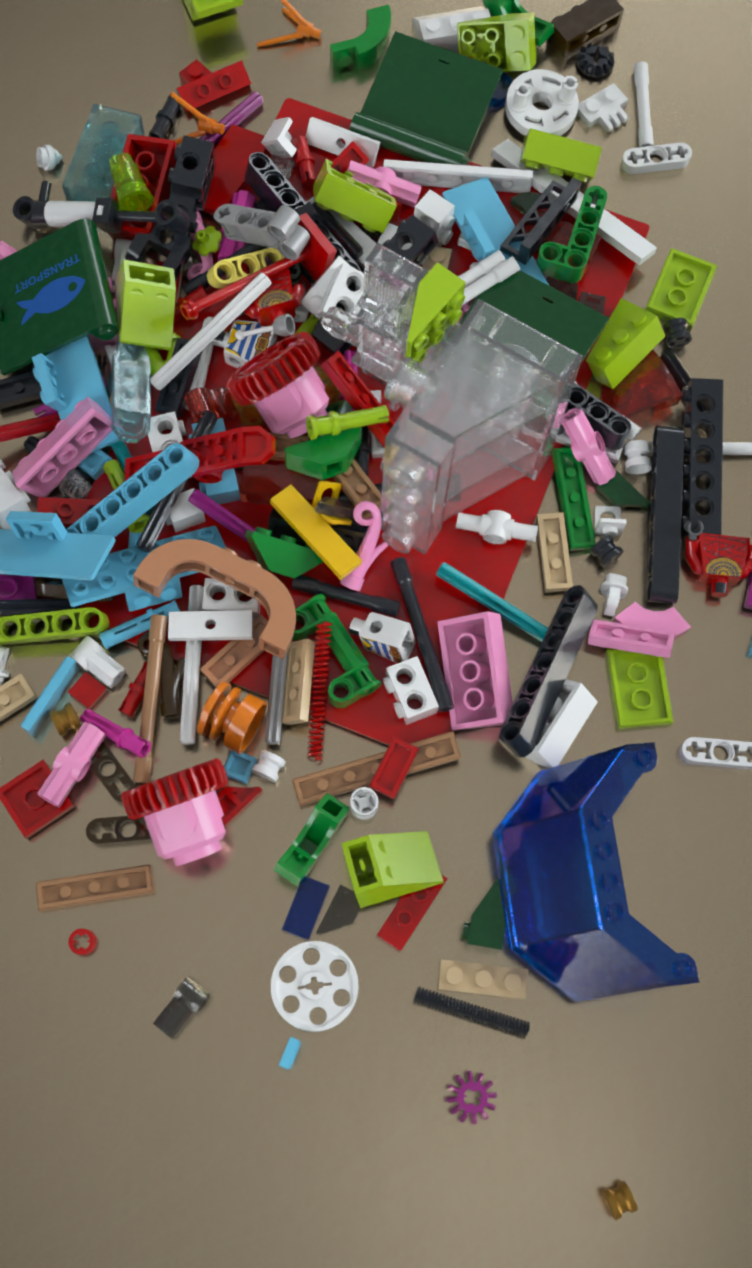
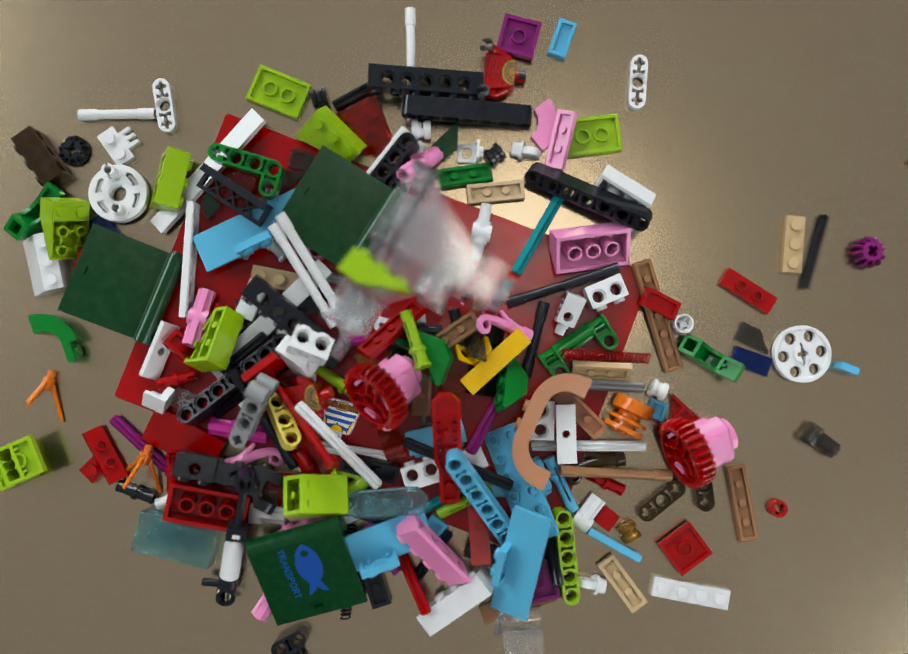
camera: 90 degrees left, 15 degrees up
white plate [36,145,63,170] -> none
bright pink piece [37,722,106,808] -> none
clear tile [58,468,92,499] -> none
dark pink axle [80,709,151,758] -> none
clear neon green plant [109,153,154,211] -> none
lime plant [193,226,222,257] -> none
light grey hinge [235,314,295,340] -> none
lime slope [341,831,444,908] -> none
white brick [414,190,455,247] -> none
dark green slope [461,862,514,953] -> none
clear blue windscreen [492,742,700,1002] -> none

